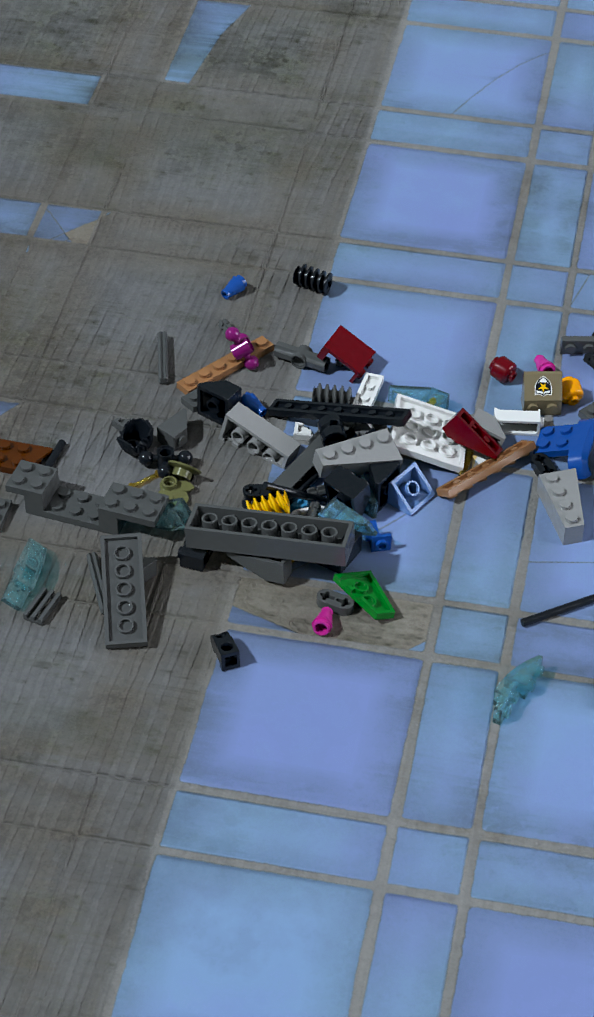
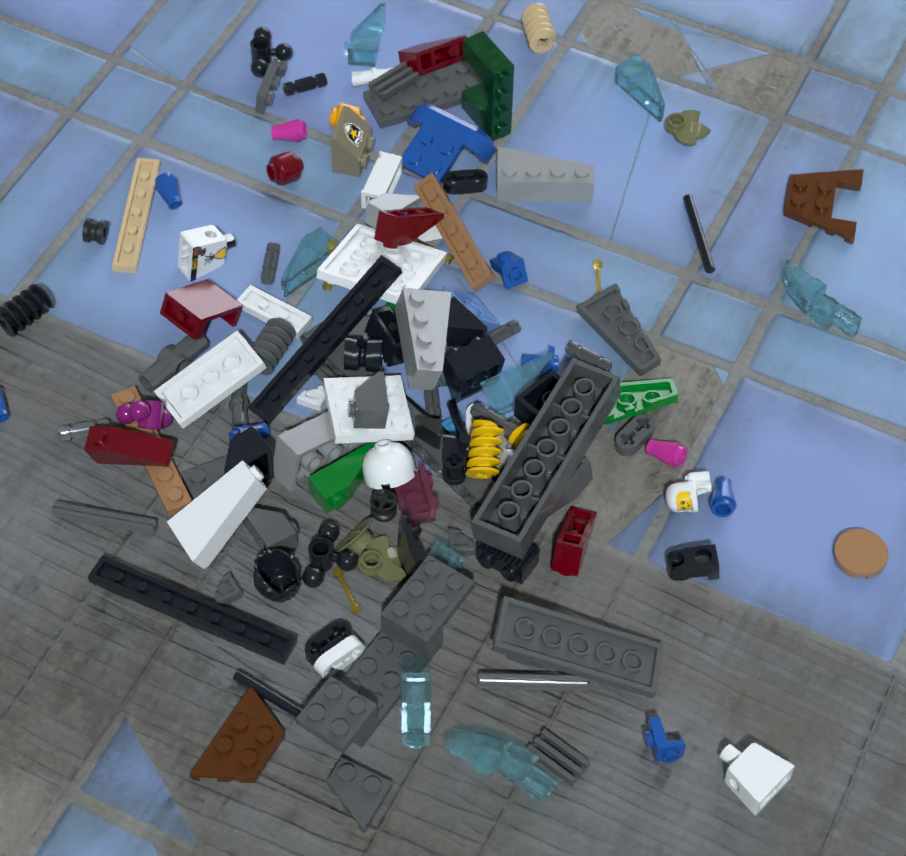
camera: 75 degrees left, 10 degrees up
none -> pearl dark grey wheel [82,218,108,245]
none -> dark red slope [84,426,174,467]
none -> black plate [88,555,297,665]
none -> tan tile [111,158,161,274]
none -> blue cone [154,173,182,210]
none -> white plate [154,330,267,429]
none -> white slope [167,460,267,569]
none -> white torso [177,225,235,282]
none -> dark grey pin [229,383,249,429]
none -> dark grey axle [261,242,280,285]
none -> black beam [305,621,352,665]
none -> green slope [308,442,377,514]
none -> white beam [314,635,365,679]
none -> white plate [323,375,414,444]
none -> dark grey slope [348,371,389,429]
none -> white cylinder [362,440,416,489]
none -> pearl dark grey wheel [370,488,397,522]
none -> clear pink bracket [393,464,440,525]
none -> black slope [397,514,425,578]
none -> clear light blue slope [401,673,431,748]
none -> pearl dark grey slope [415,417,442,450]
none -> dark grey axle [487,320,521,345]
none -> blue bracket [490,251,528,289]
none -> dark red slope [551,506,597,577]
none -> dark grey axle [565,341,613,372]
none -> dark grey wing [577,284,661,377]
none -> clear yellow hinge [593,259,603,296]
none -> blue bracket [643,717,686,763]
none -> white piece [665,471,712,513]
none -> blue cone [710,477,737,517]
none -> white torso [719,743,794,816]
none -> medium nougat tile [833,529,889,579]

